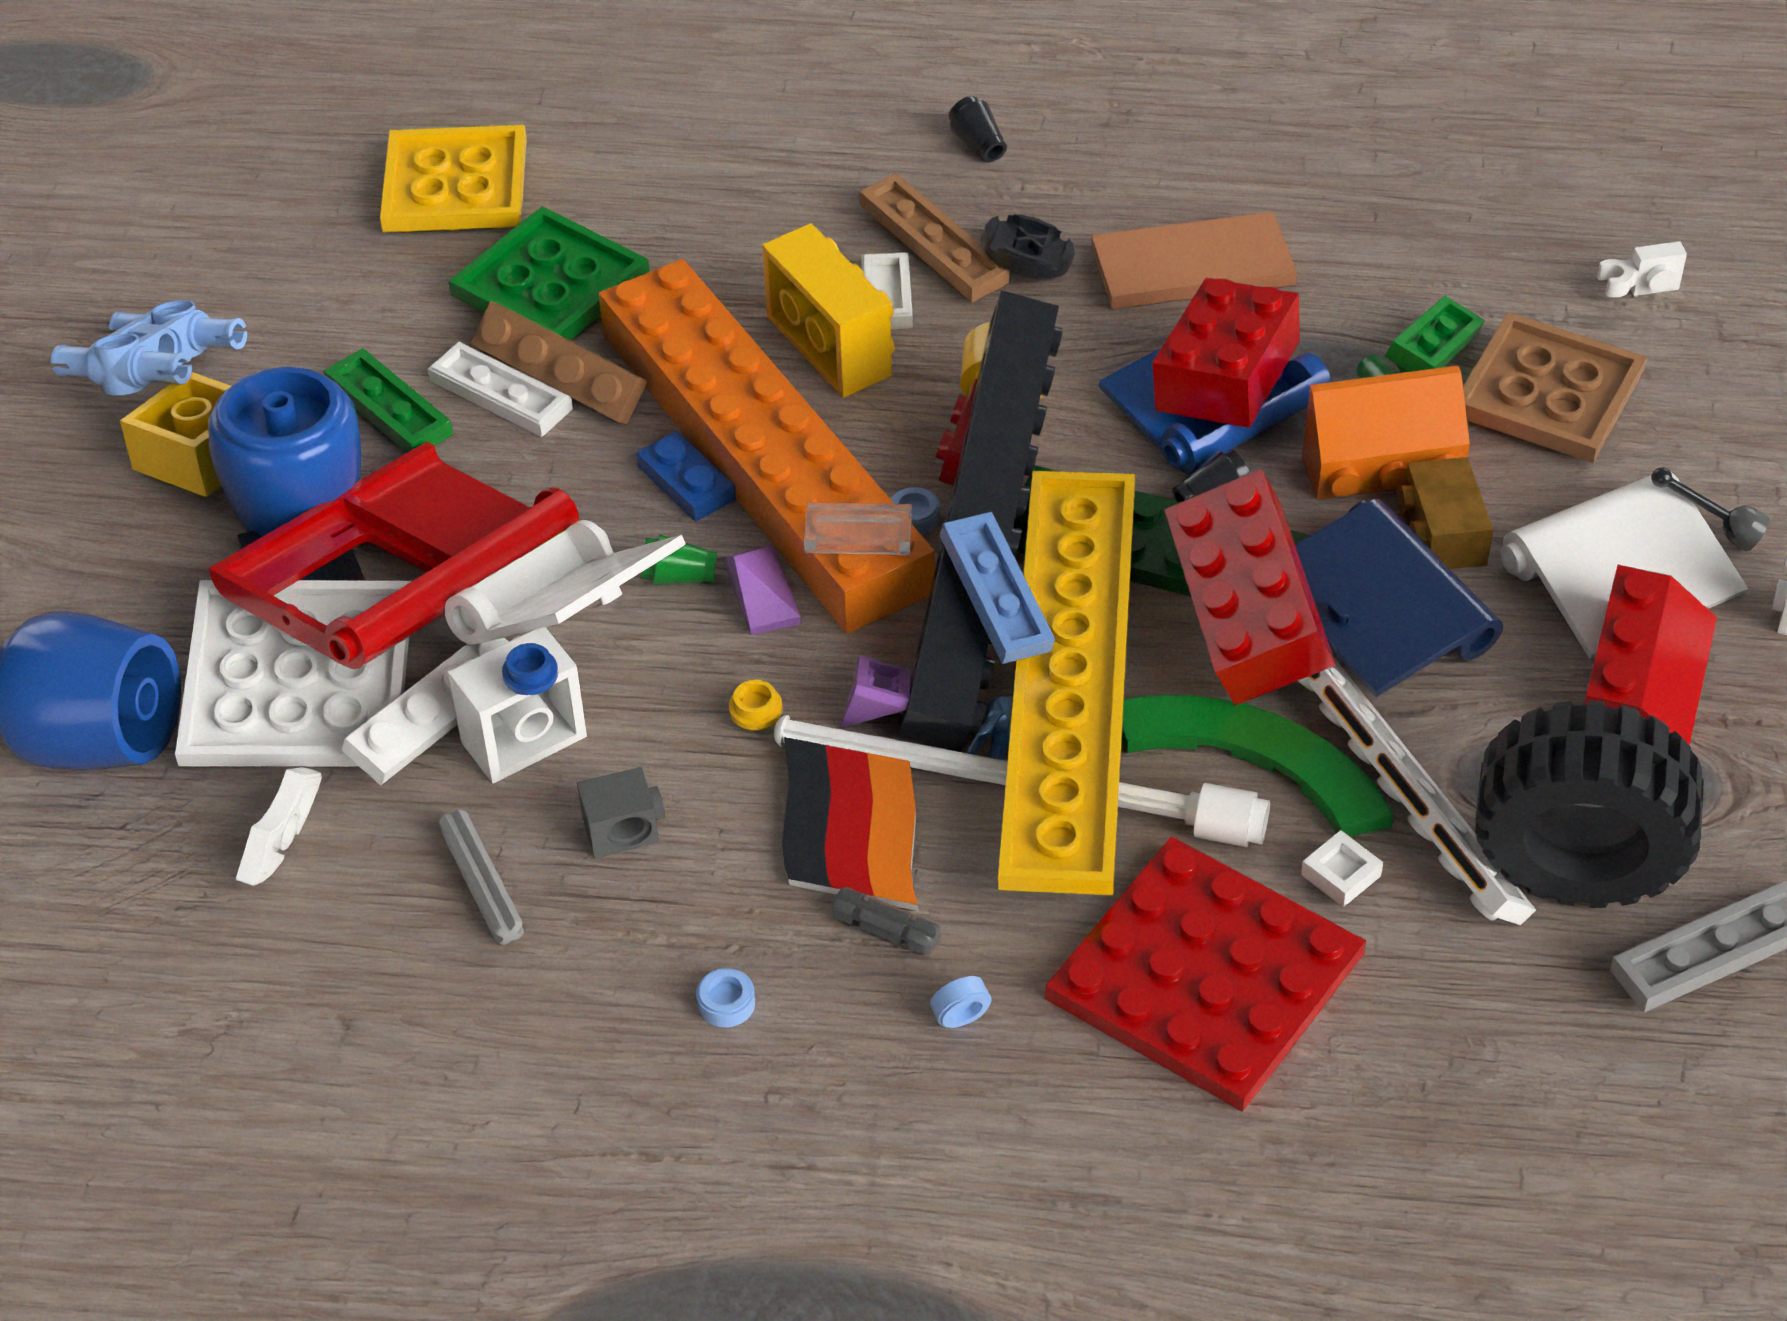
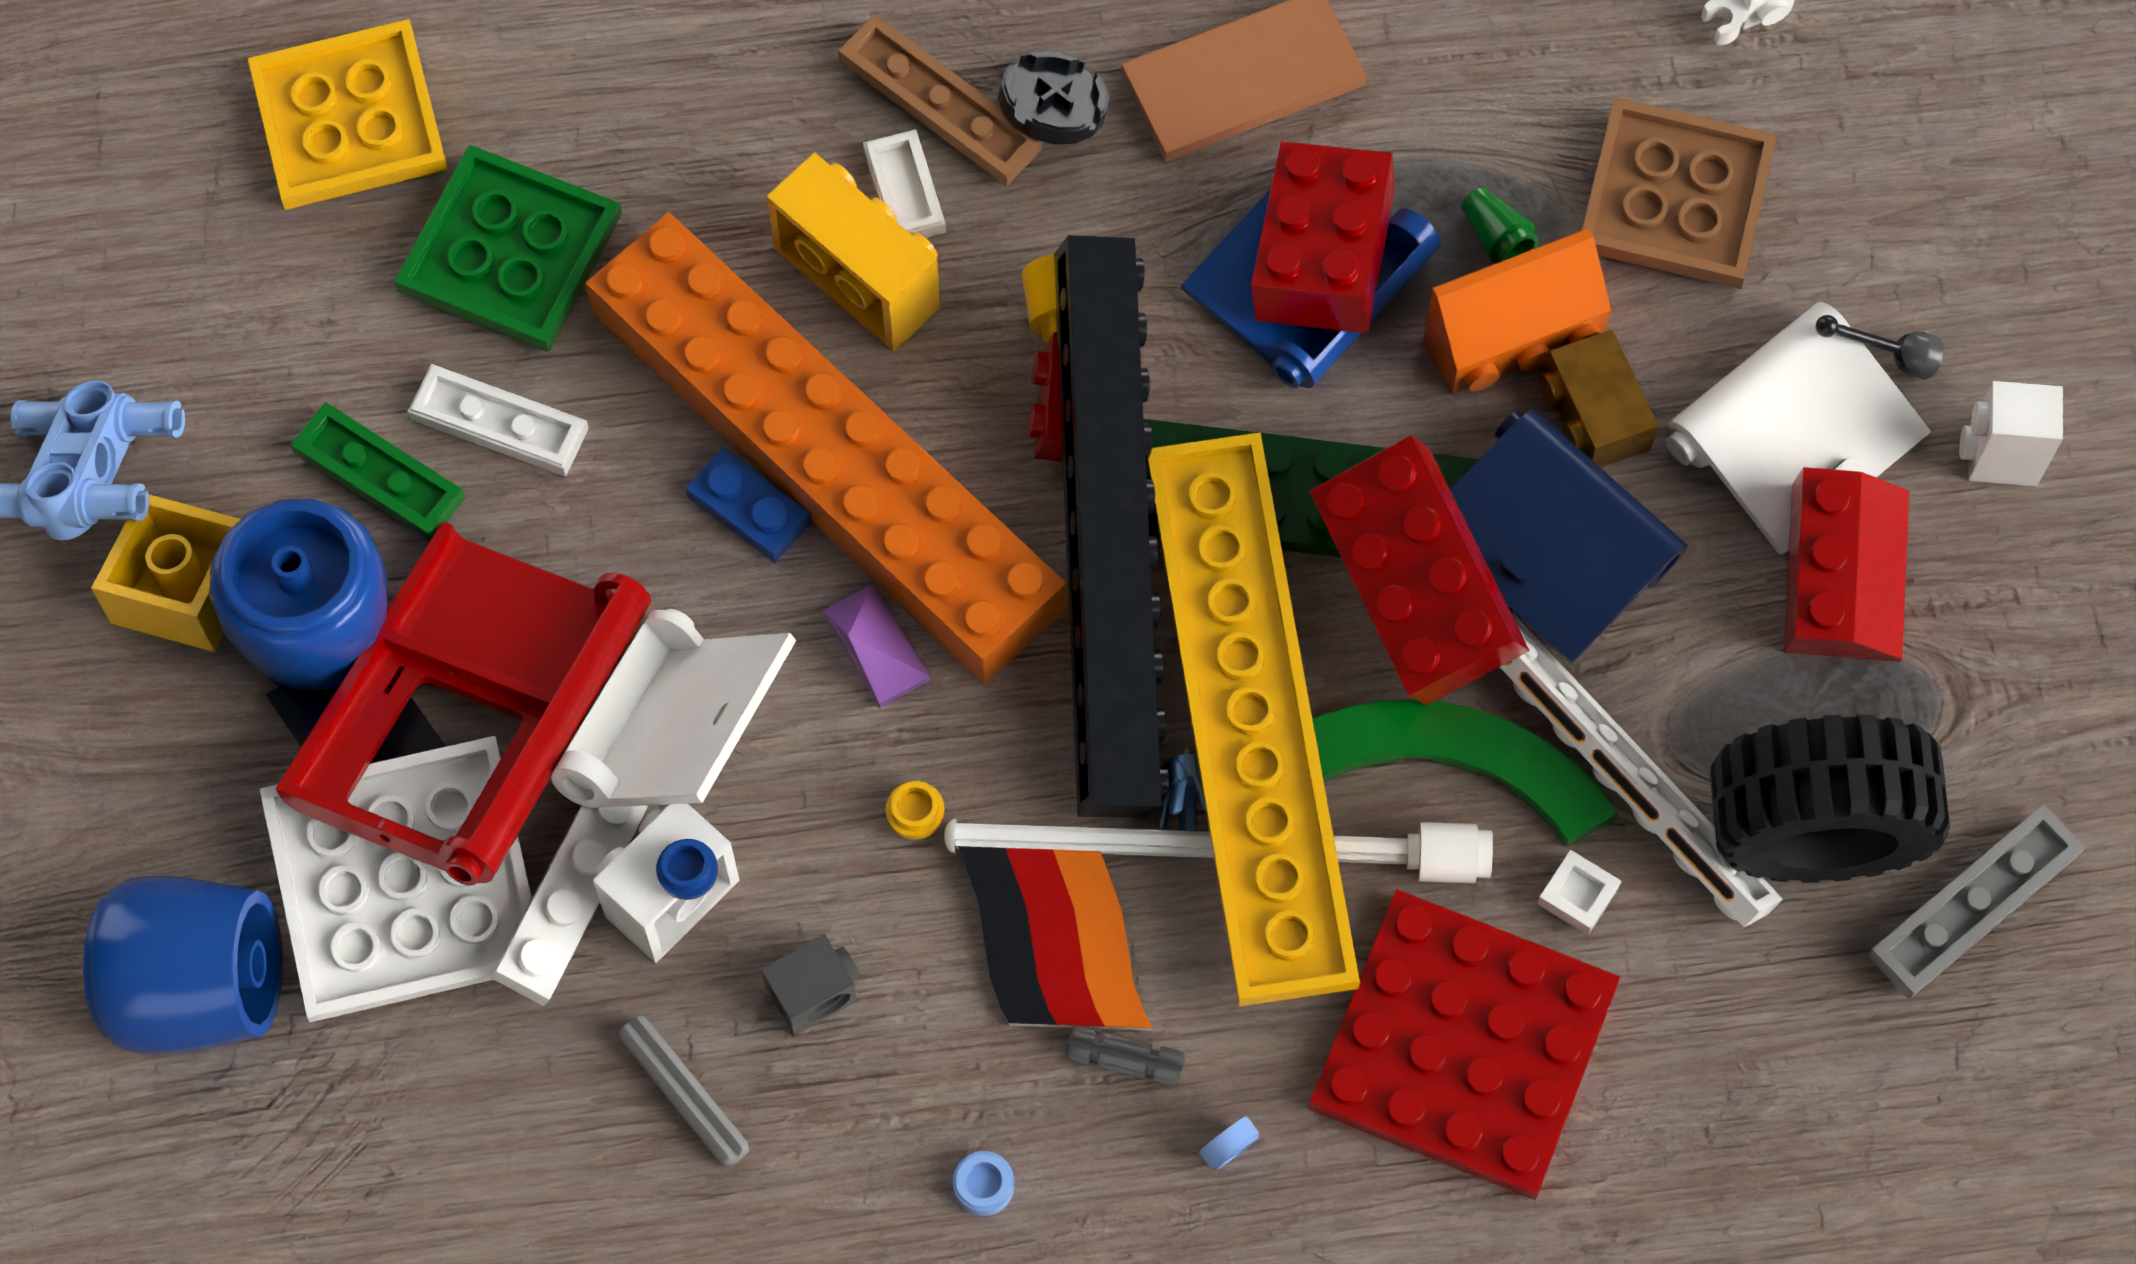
camera: 15 degrees left, 20 degrees up
white tile [235,767,322,886] -> none
medium nougat plate [471,301,648,425] -> none
green cone [641,534,717,585] -> none
clear tile [804,502,912,555] -> none
medium lavender slope [840,655,910,728] -> none
light blue tile [891,487,940,535] -> none
medium blue plate [940,512,1055,664] -> none
black cone [1172,450,1250,502] -> none
green plate [1384,296,1485,373] -> none

